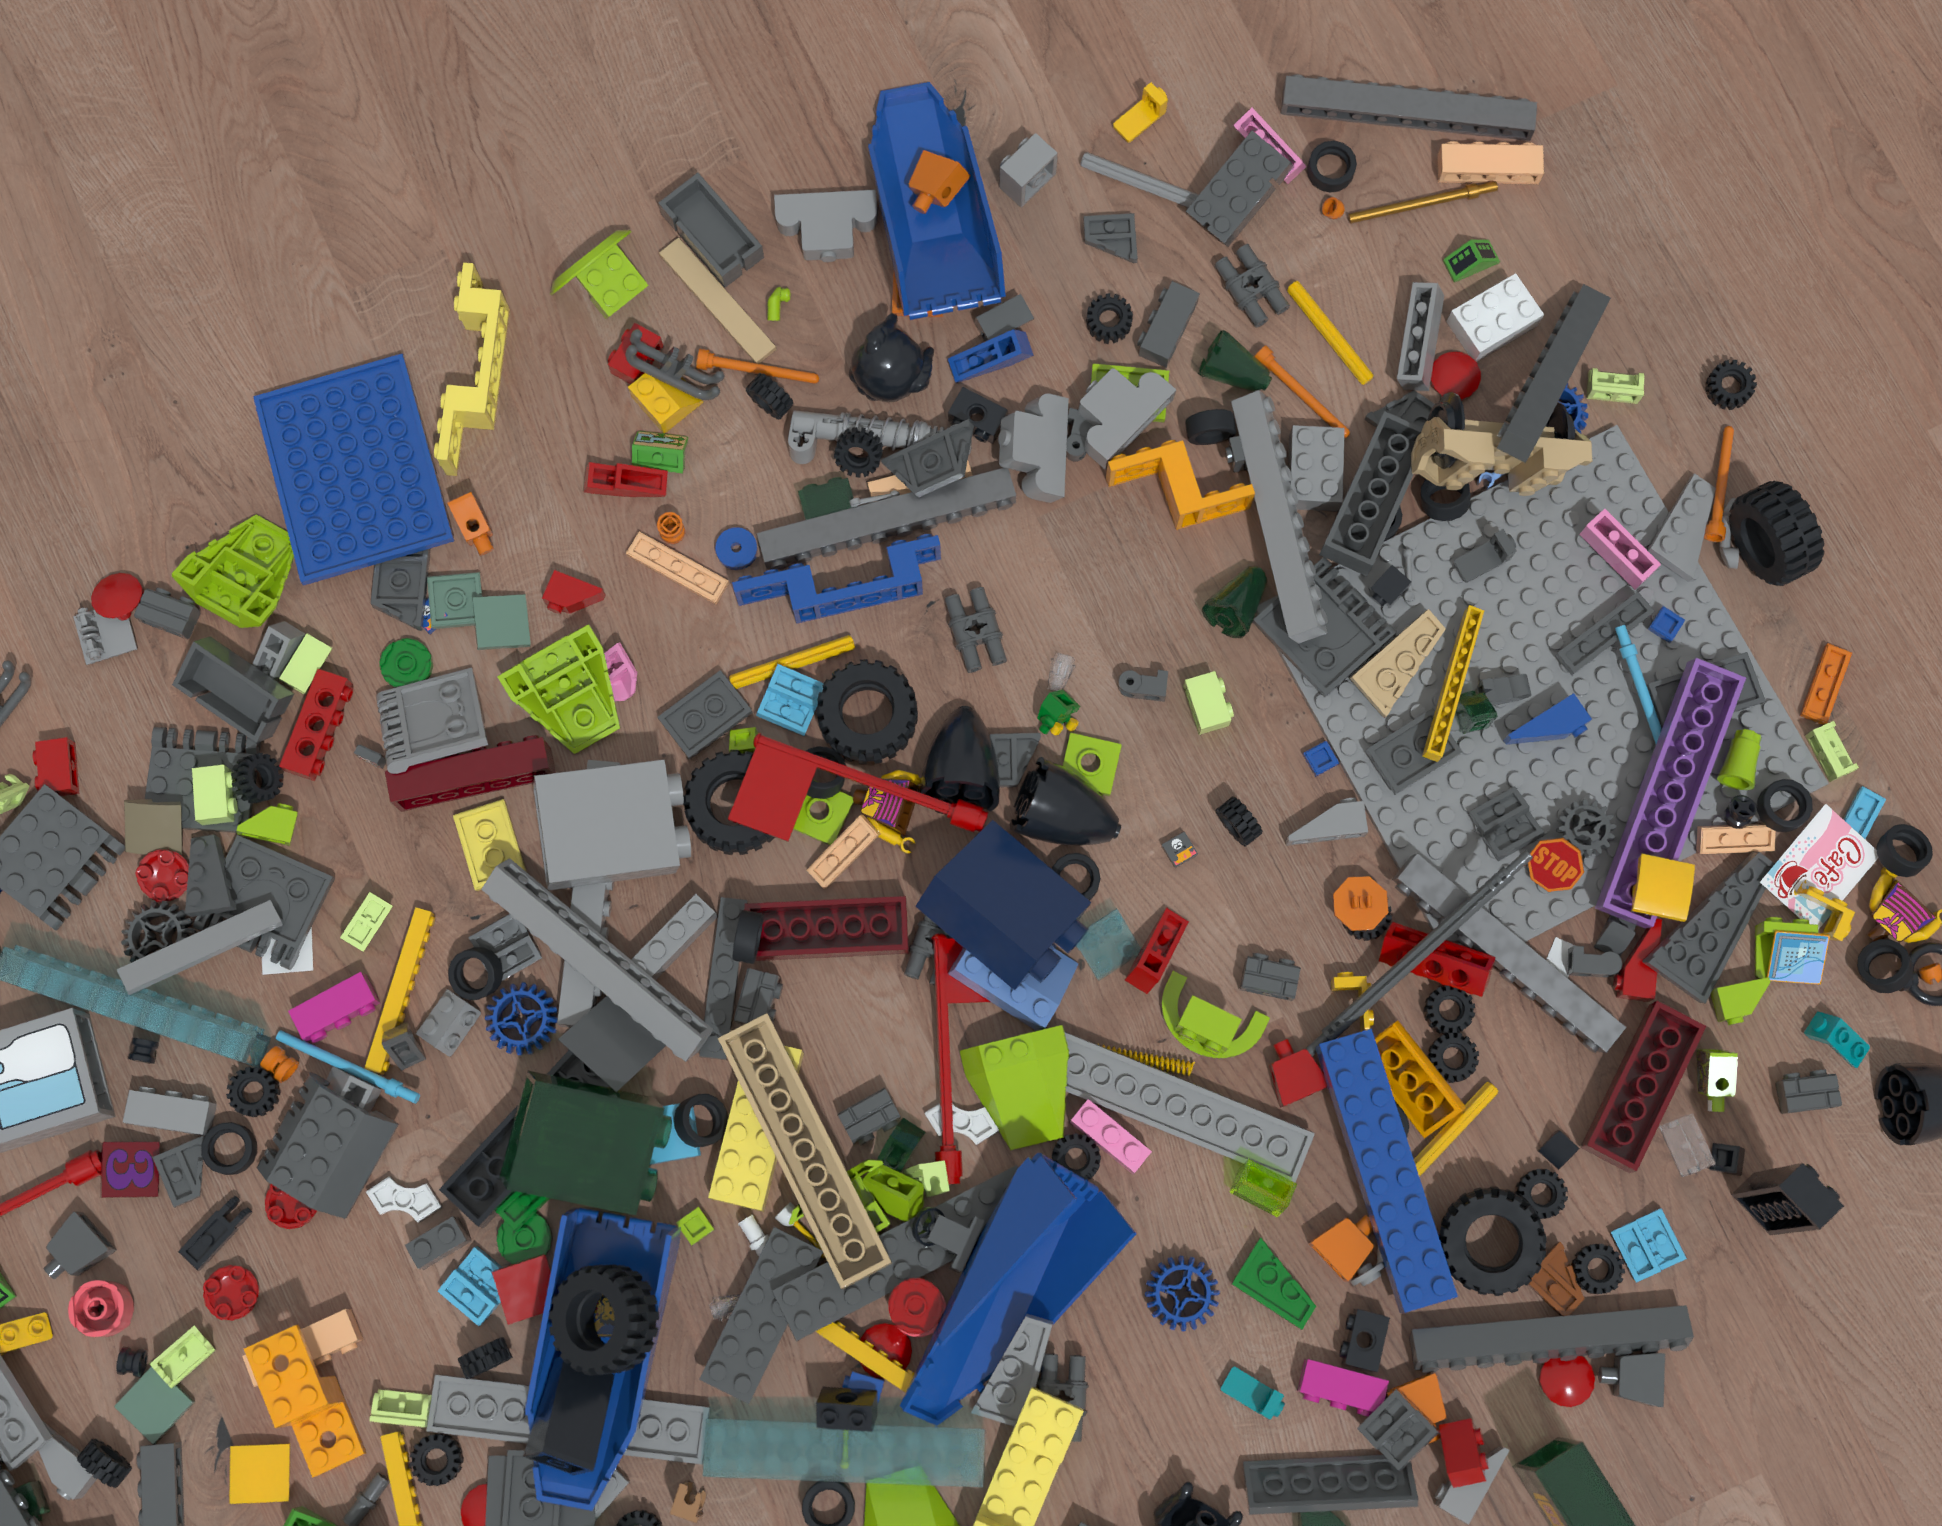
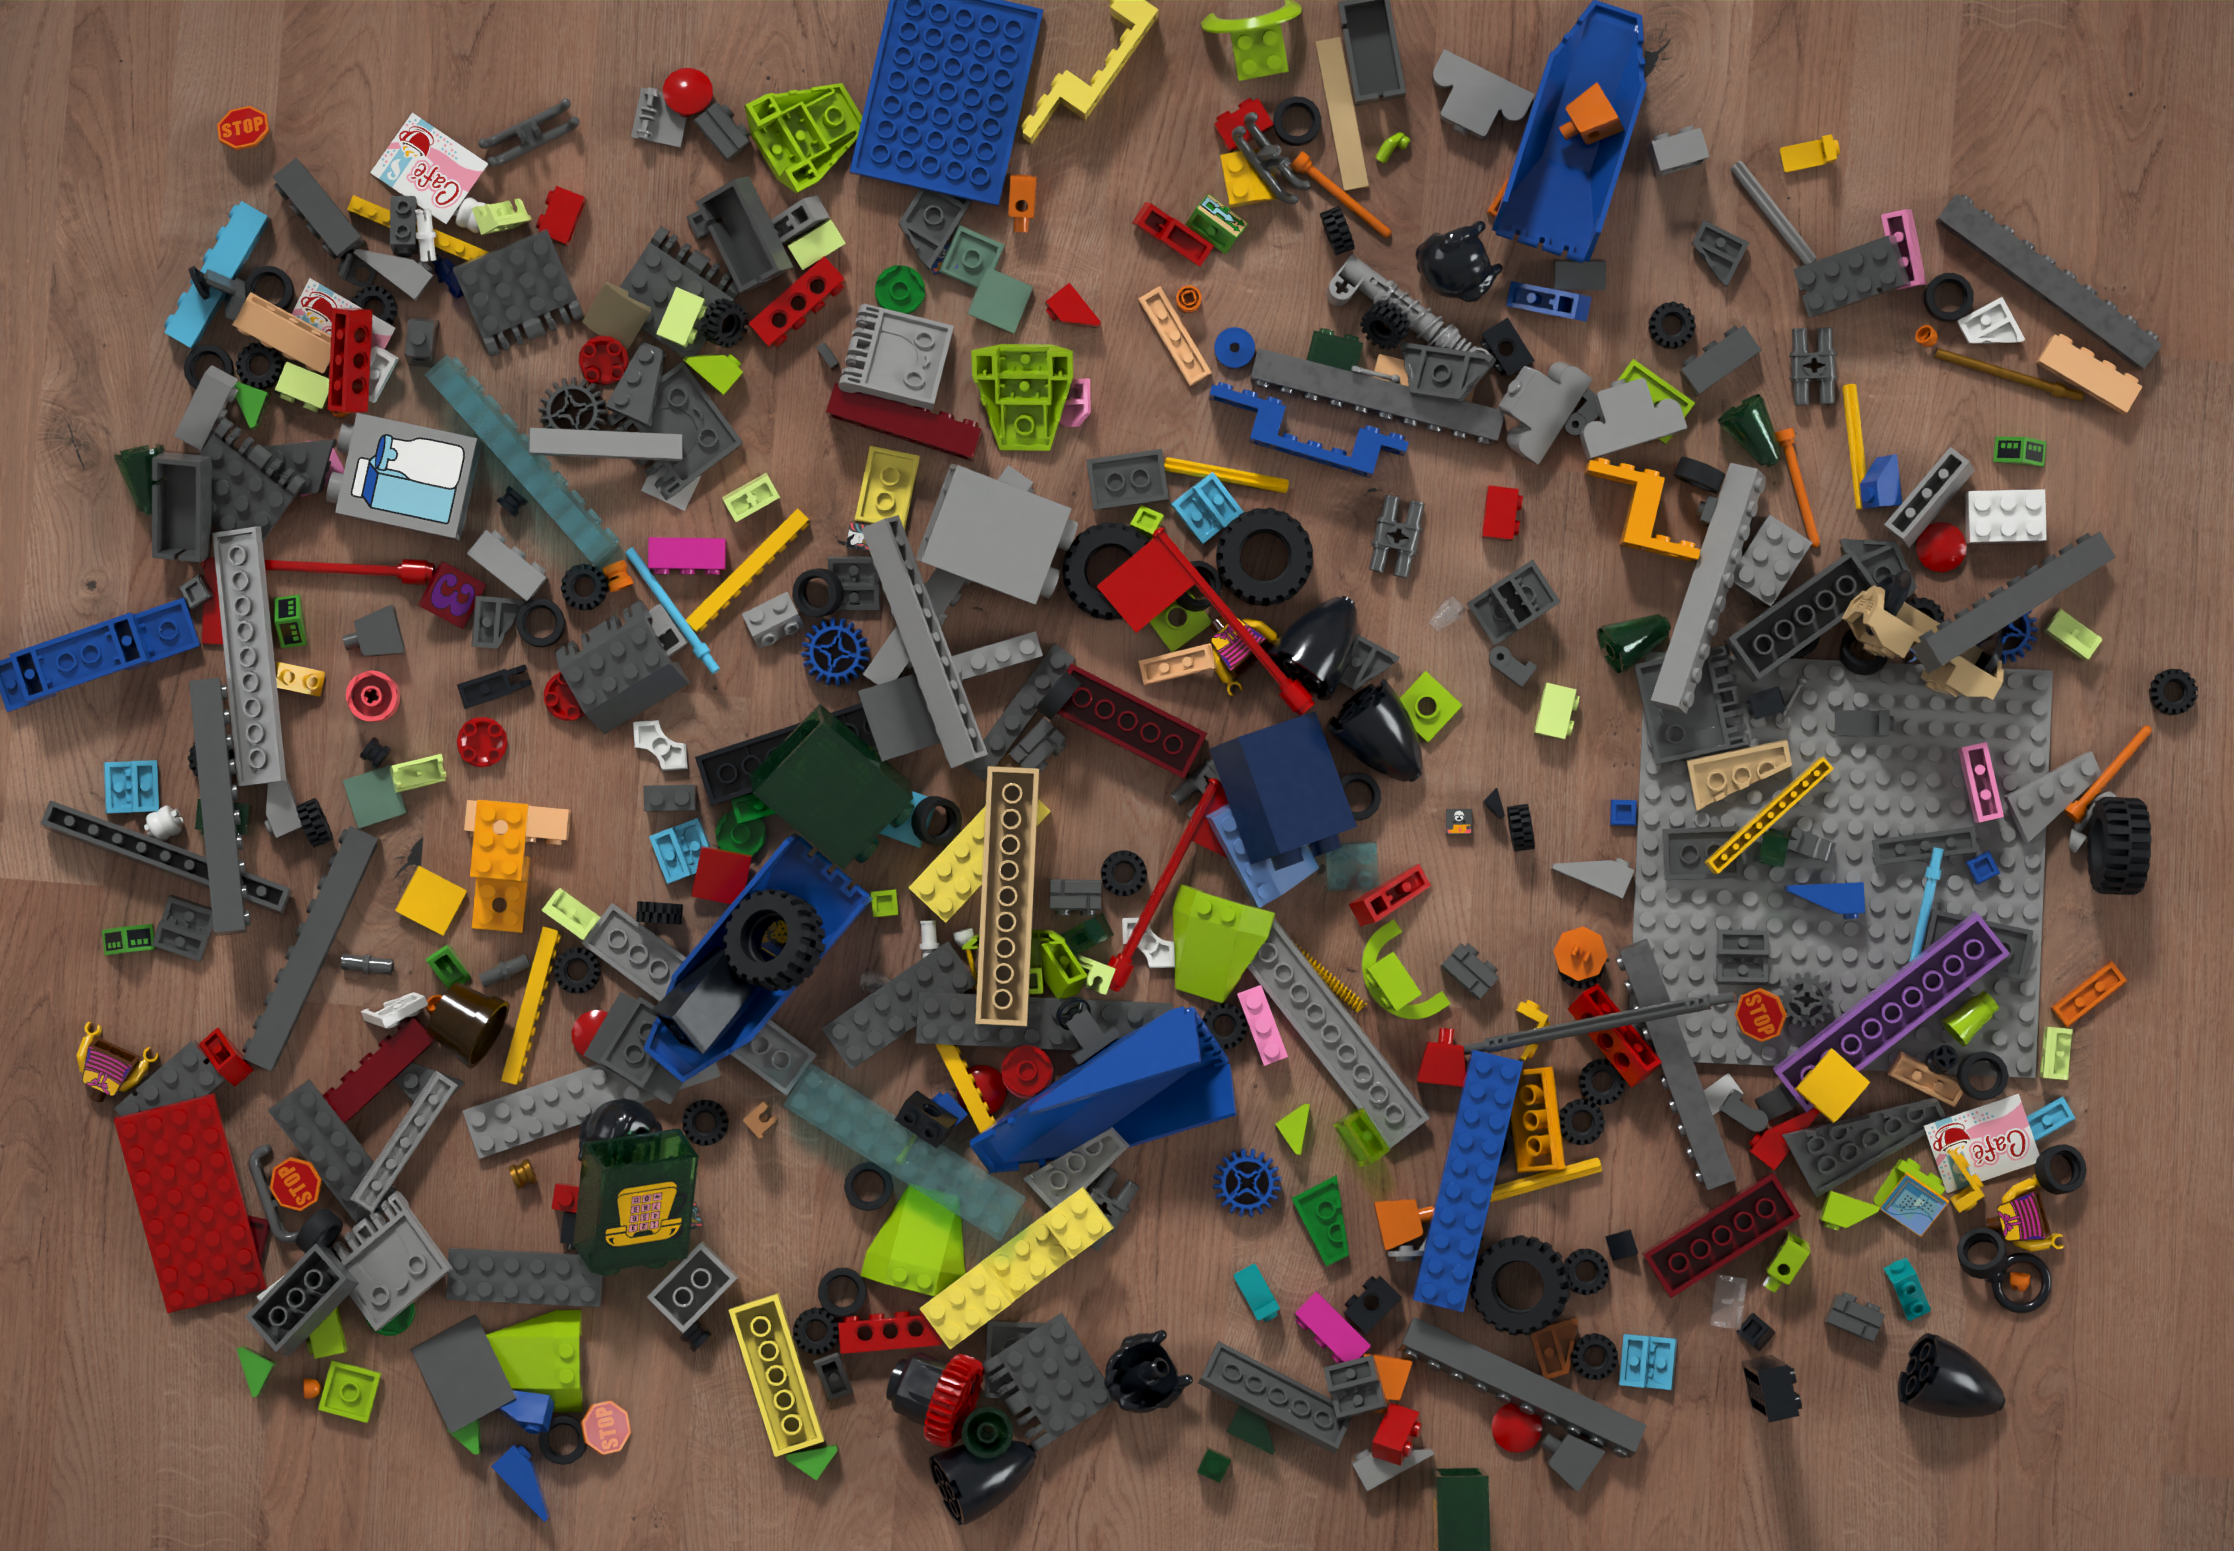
camera: 30 degrees right, 10 degrees up
dark grey slope [382,1022,426,1071] -> none
green piece [1037,689,1081,736] -> none
none -> dark grey tile [686,210,718,240]
none -> tile [846,522,870,551]
none -> black tyre [1101,850,1147,896]
none -> black tyre [1273,96,1321,146]
none -> lime slope [1275,1103,1310,1155]
none -> dark grey bracket [1466,560,1561,646]
none -> red brick [1481,485,1523,541]
none -> black slope [1482,788,1505,819]
none -> blue slope [1860,454,1902,509]
none -> white wing [1956,297,2025,344]

